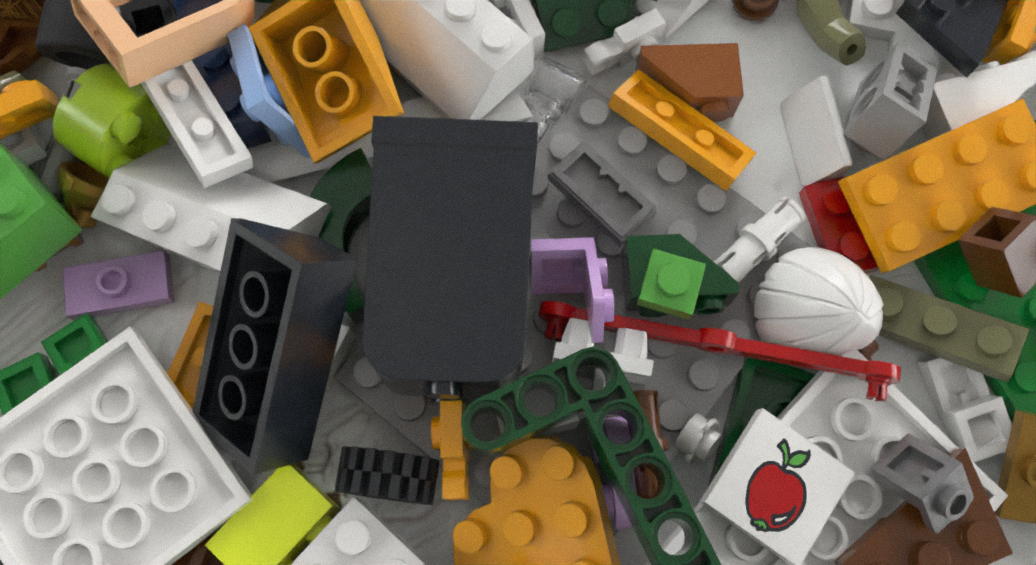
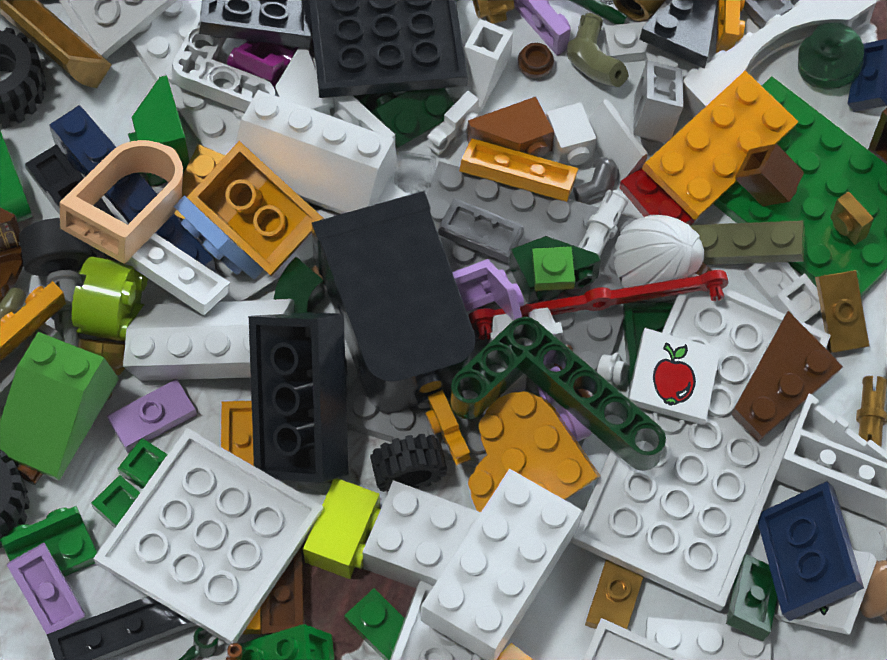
camera: 20 degrees left, 10 degrees down
flat silver bracket [870,433,974,534] -> none
none -> white brick [546,102,596,165]
none -> flat silver arm [573,157,618,203]

